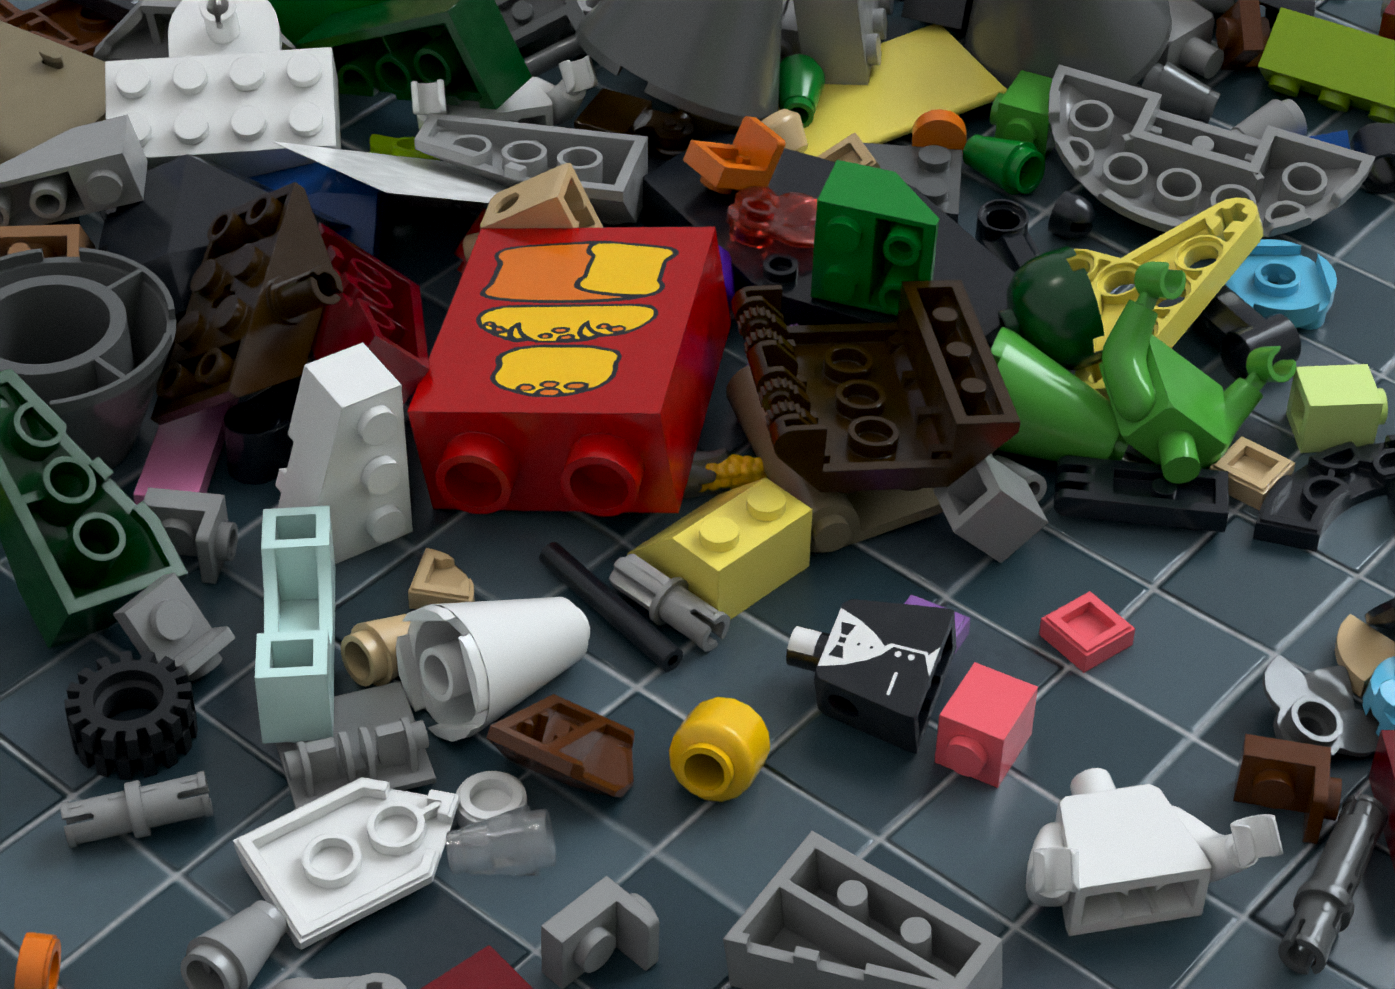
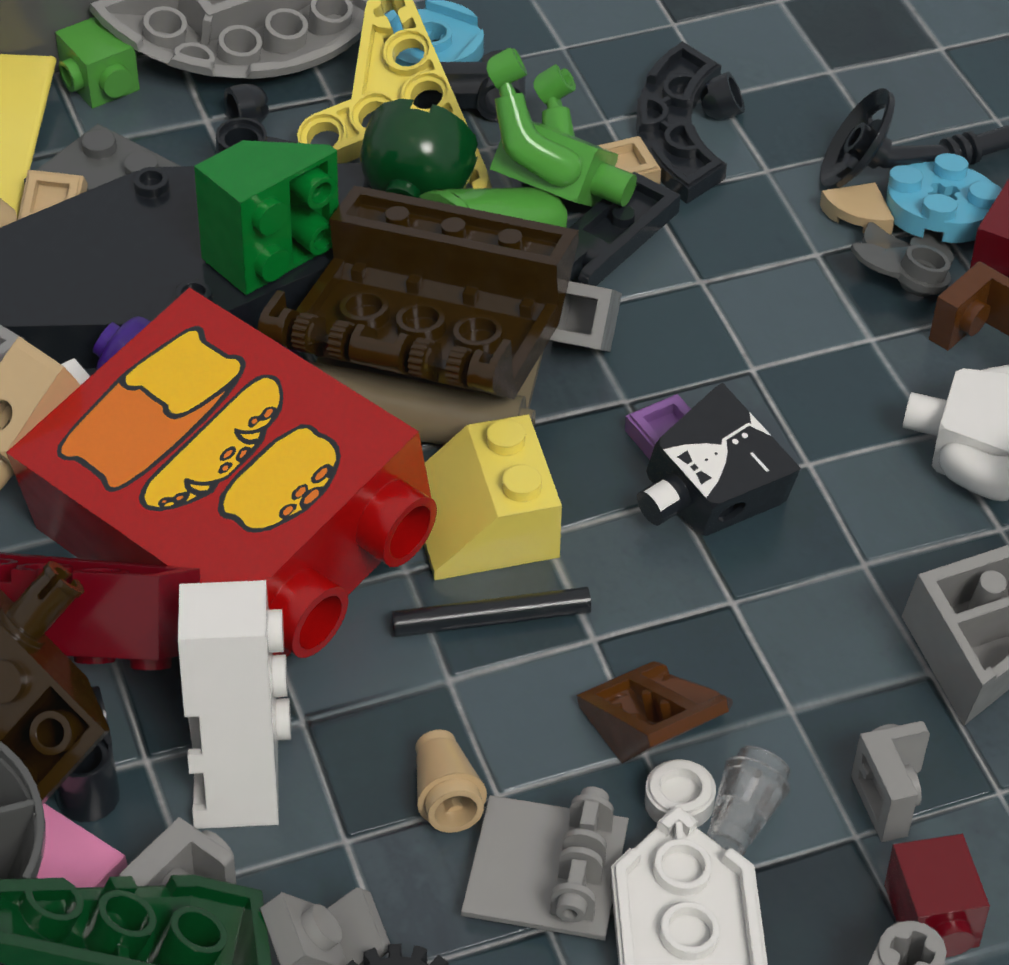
camera: 60 degrees left, 5 degrees up
light aqua arch [255,505,336,744] -> none
white cone [396,597,590,742] -> none
tan tile [408,548,475,609] -> none
light grey axle [609,554,731,652] -> none
yellow head [669,697,770,802] -> none
orange bracket [683,116,786,194] -> none
clear red plate [726,186,817,248] -> none
orange tile [912,109,966,154] -> none
coral brick [934,662,1038,788] -> none
green cone [963,134,1045,195] -> none
coral tile [1039,591,1135,673] -> none
yellowish green brick [1286,364,1388,453] -> none

